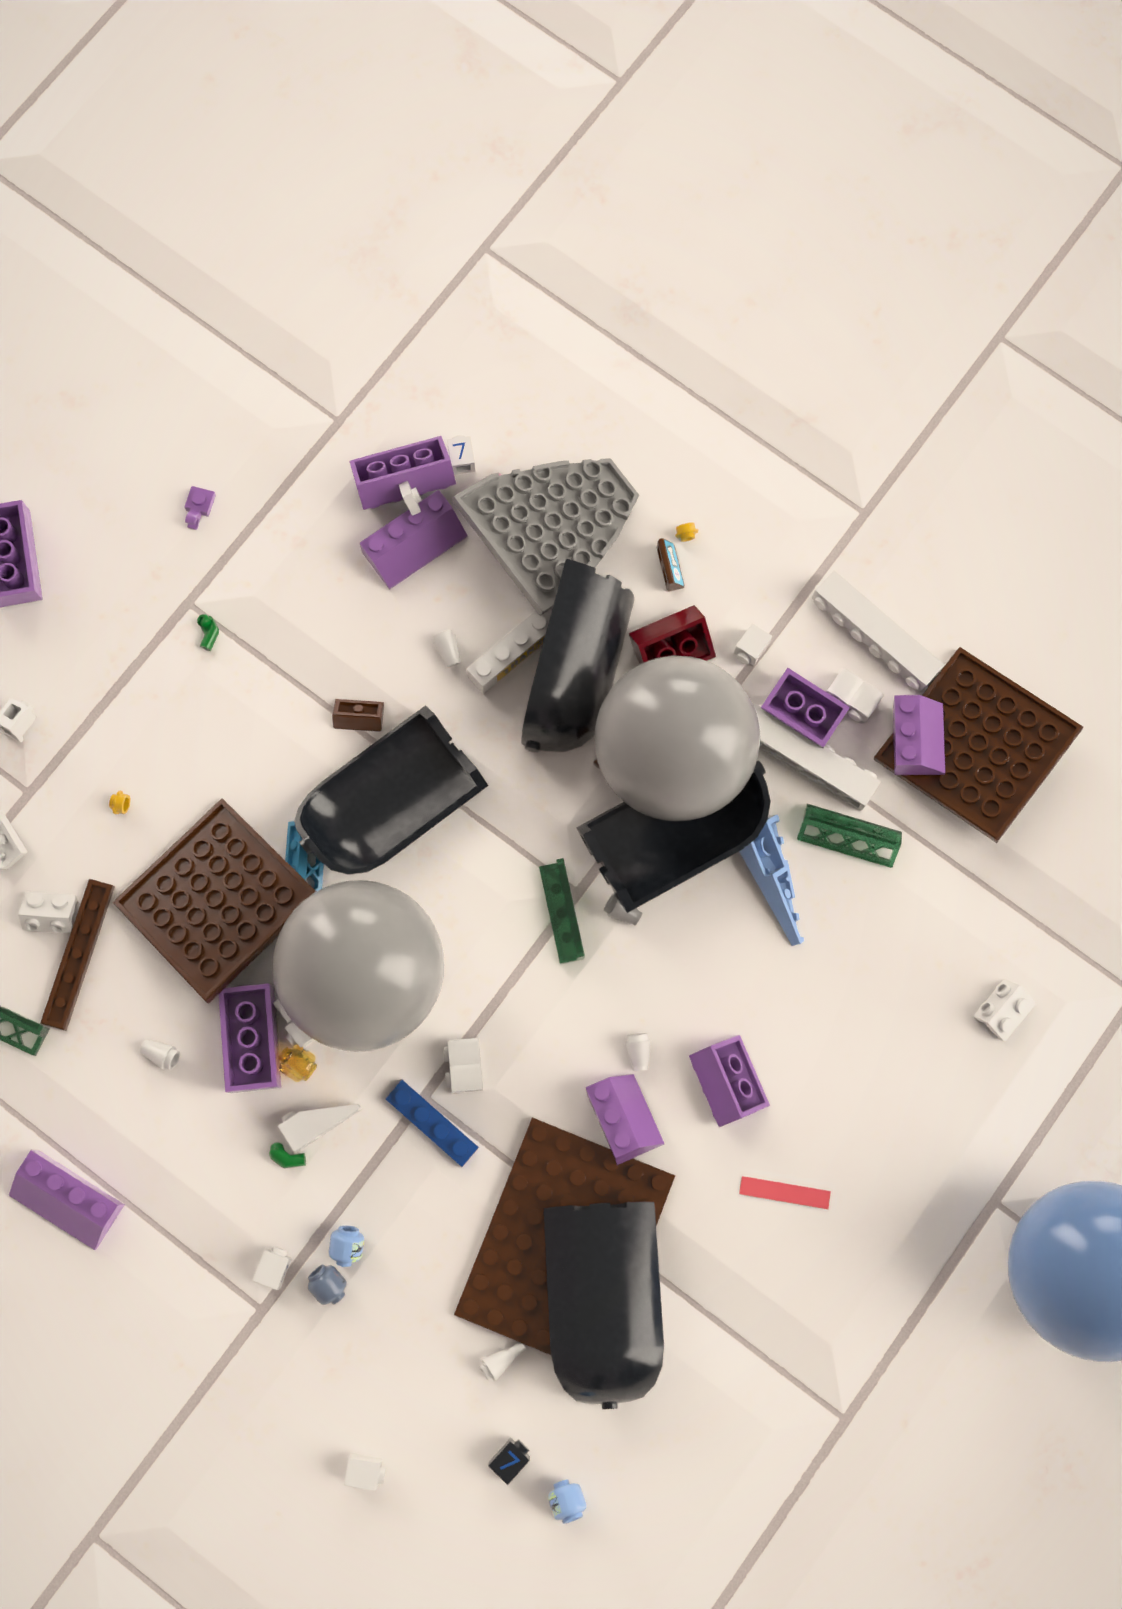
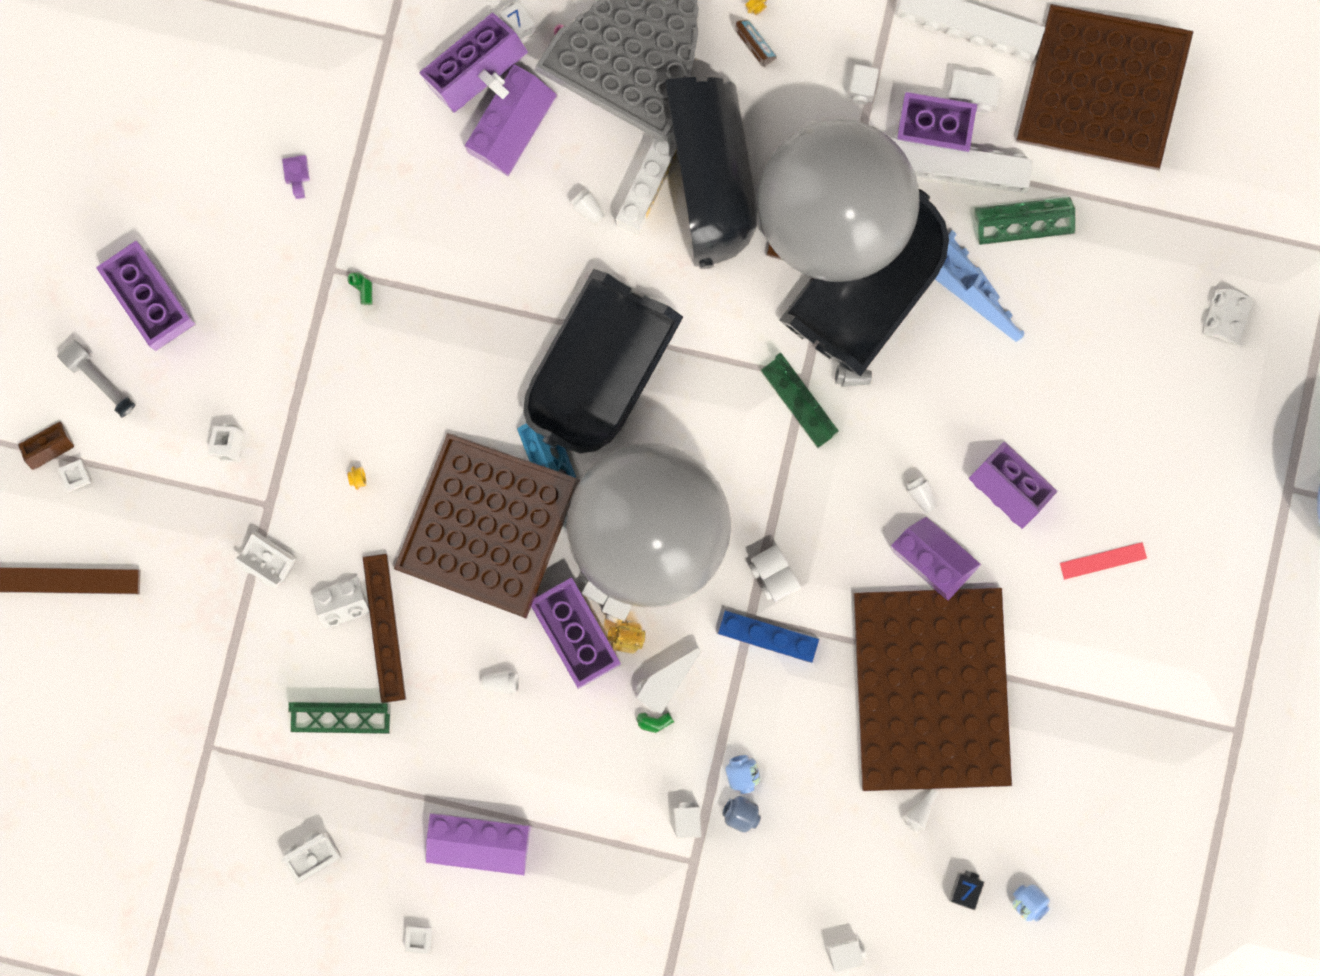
camera: 15 degrees left, 5 degrees up
reddish brown slope [332,699,384,732] -> none
black panel [543,1202,664,1409] -> none
dark red slope [628,605,716,664] -> none
medium lavender slope [893,695,945,775] -> none

